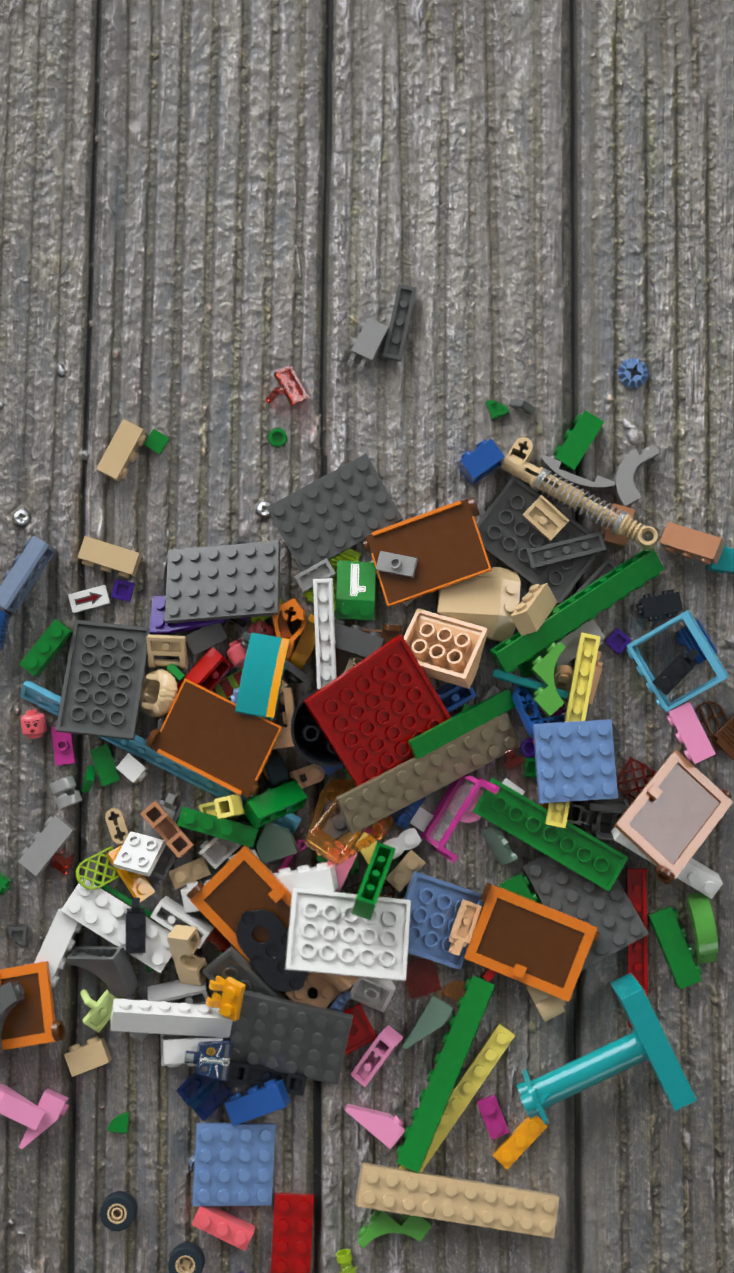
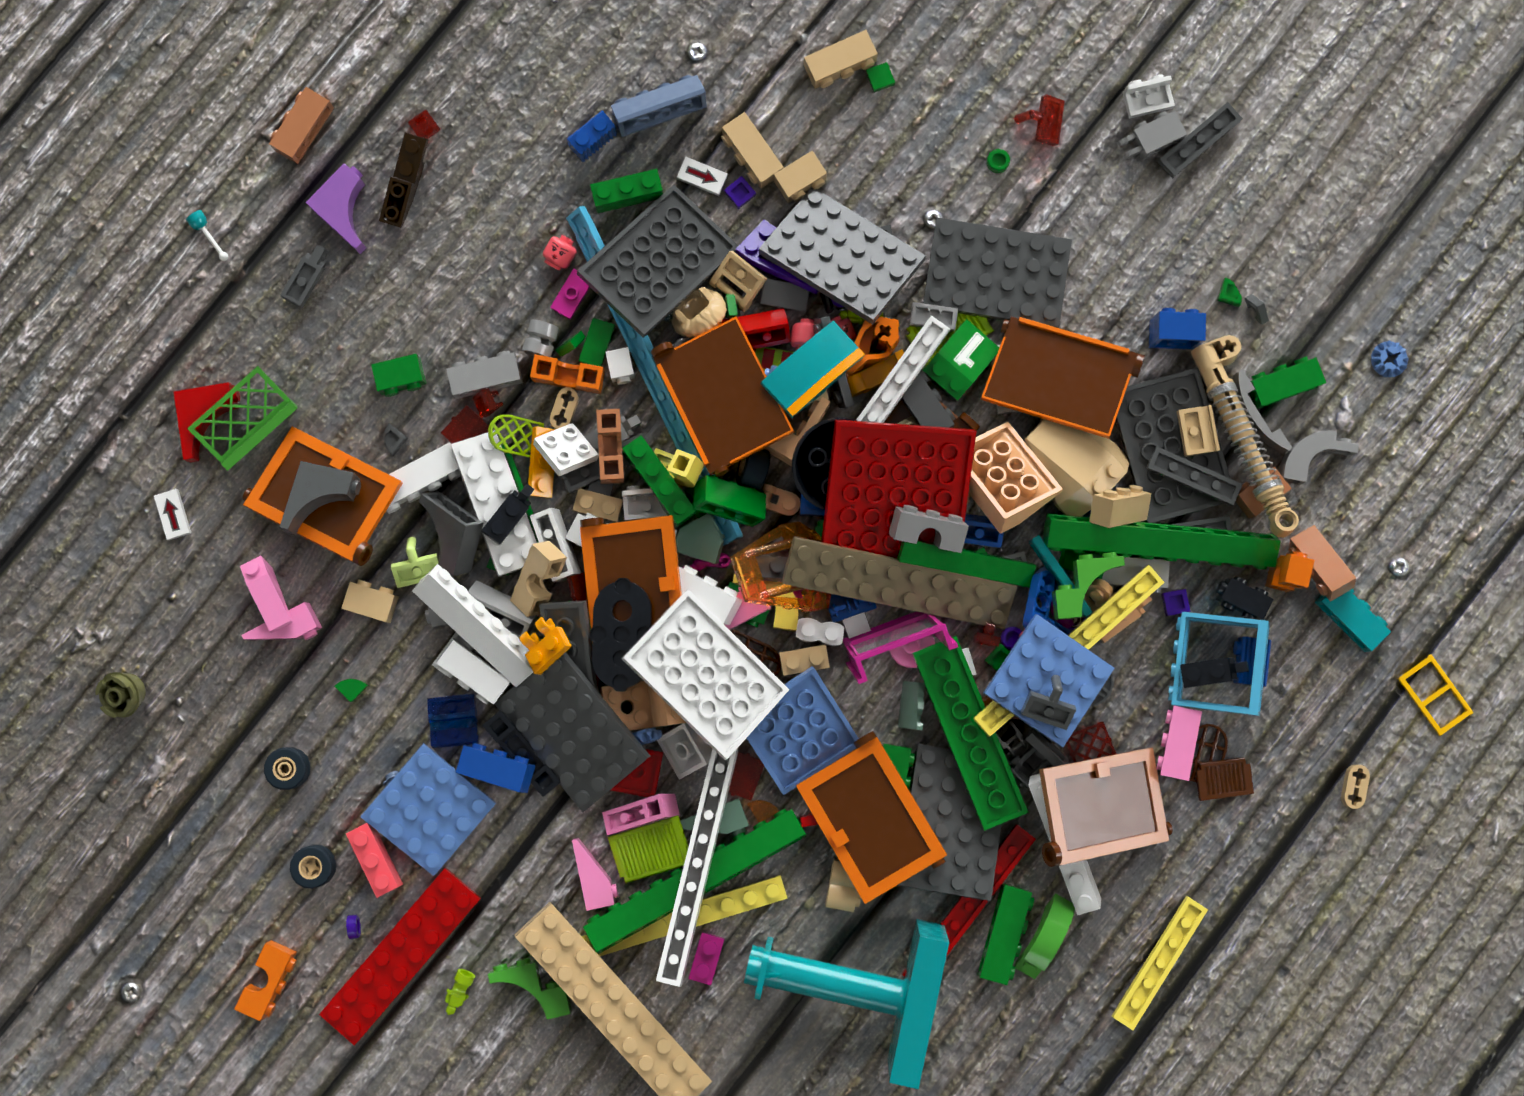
camera: 30 degrees right, 0 degrees up
torso [184,1040,232,1081] -> none
green brick [351,842,396,920] -> none
light grey plate [376,551,418,578] -> none
light nougat hinge [449,899,482,956] -> none
light orange plate [492,1116,548,1170] -> none
none -> clear red piece [440,405,489,444]
none -> orange arch [530,354,605,394]
none -> lime window [607,815,689,883]
none -> white brick [656,748,738,987]
none -> tan brick [773,150,827,203]
none -> light grey arch [889,505,969,553]
none -> dark grey plate [1021,675,1076,730]
none -> white bracket [1123,74,1175,119]
none -> orange arch [1265,551,1315,592]

